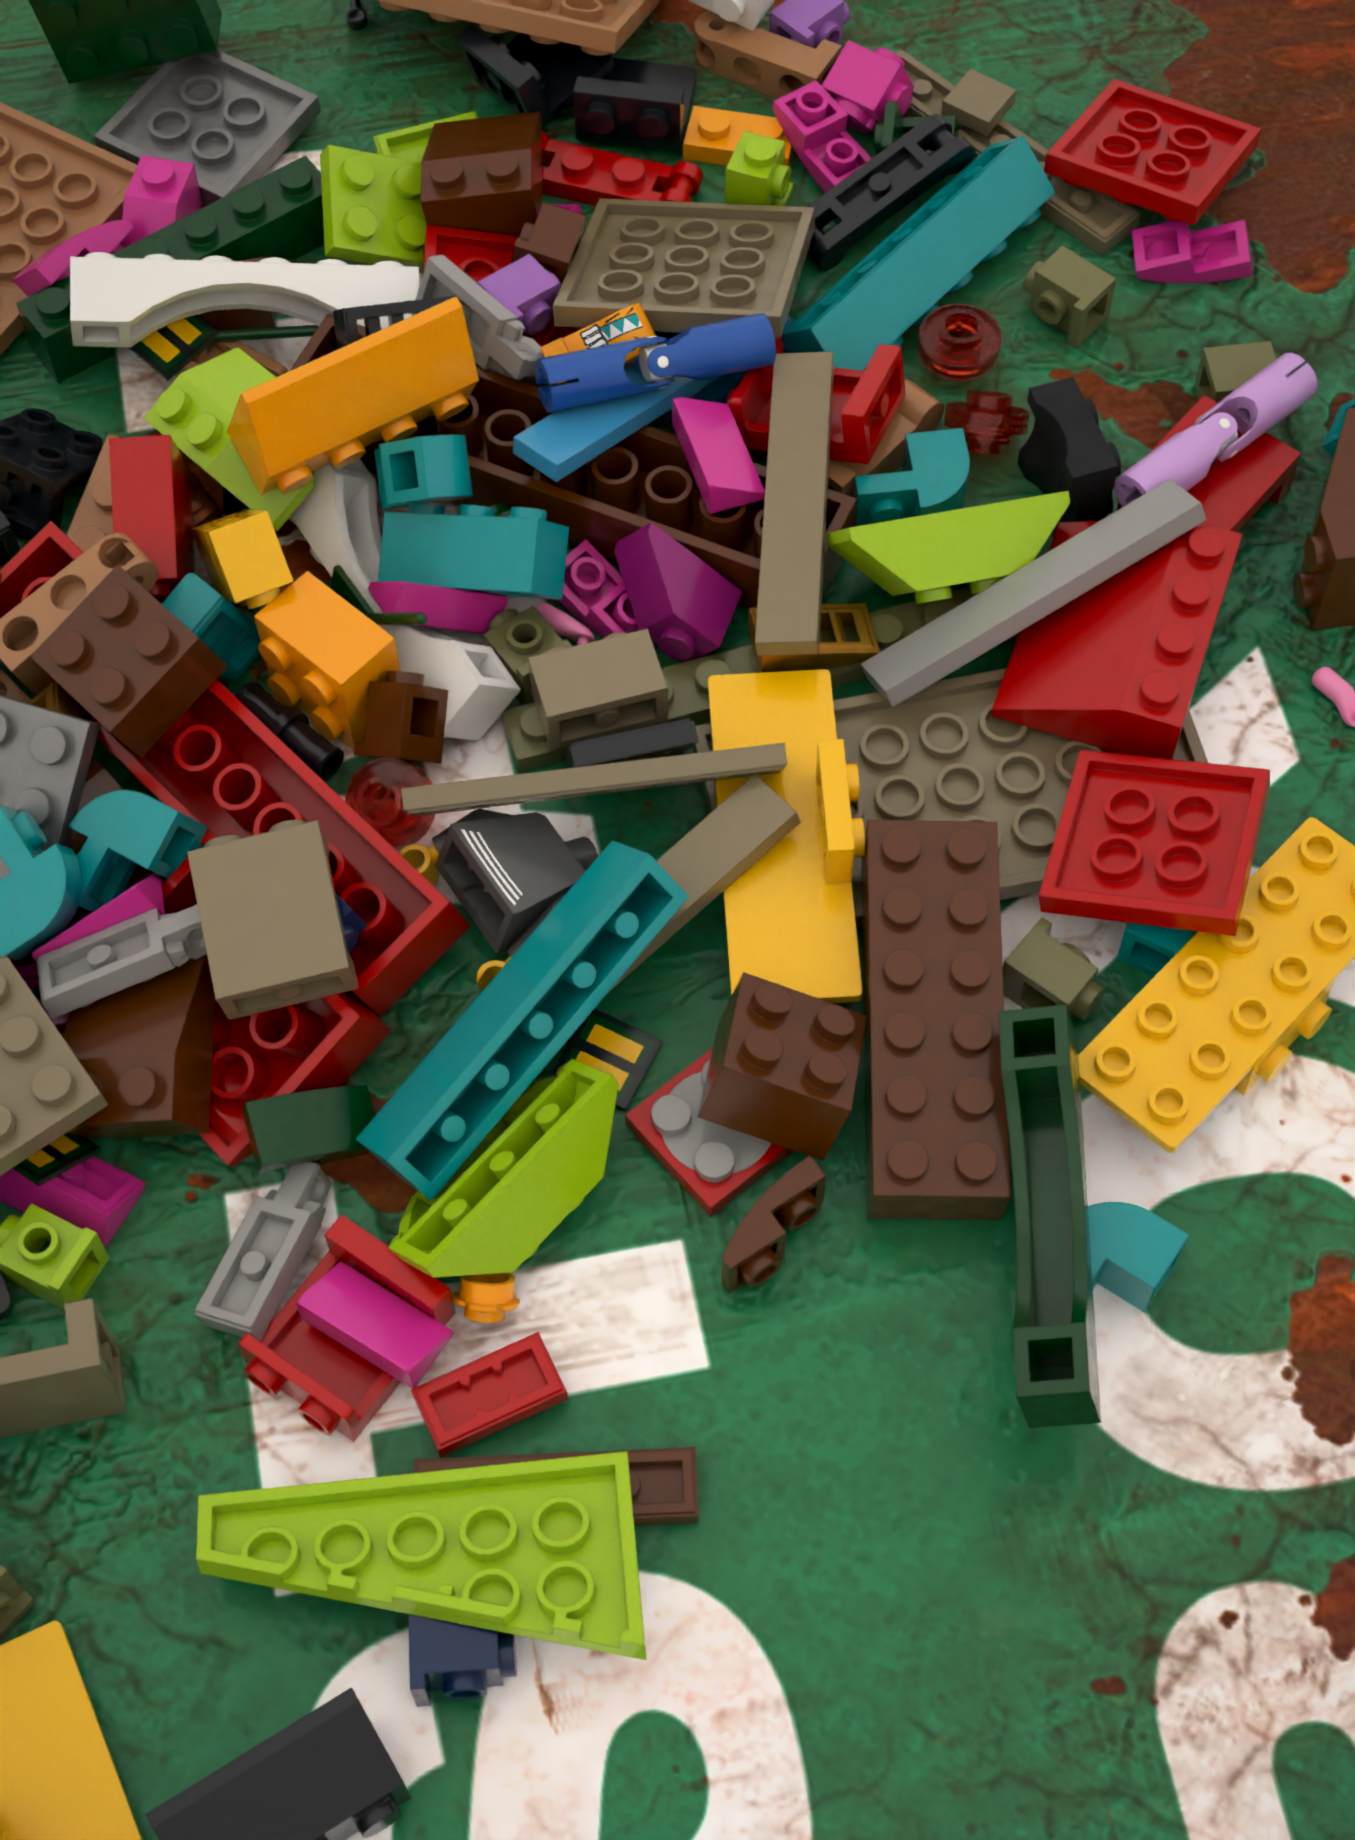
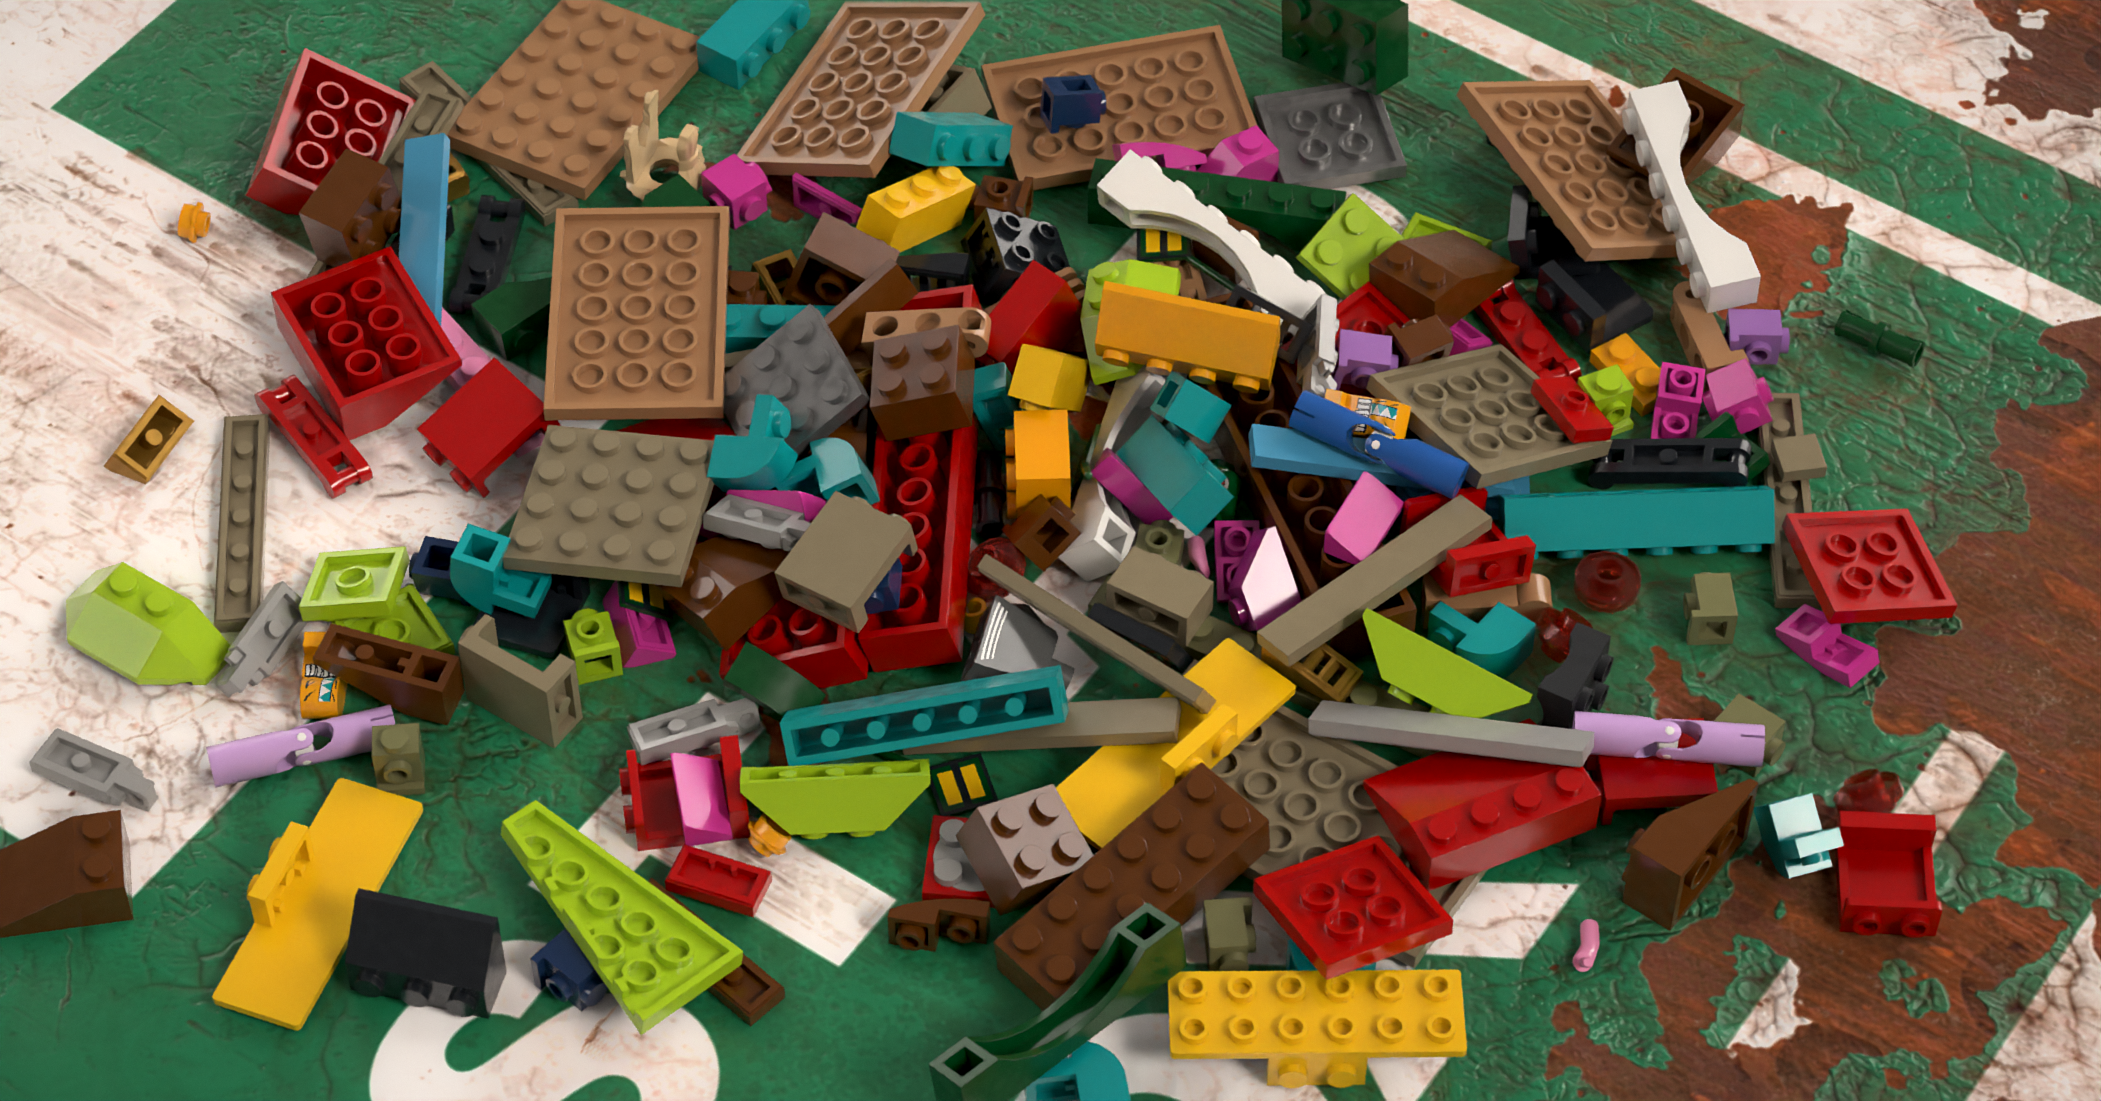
camera: 45 degrees right, 10 degrees down
none -> red plate [1530,376,1614,444]

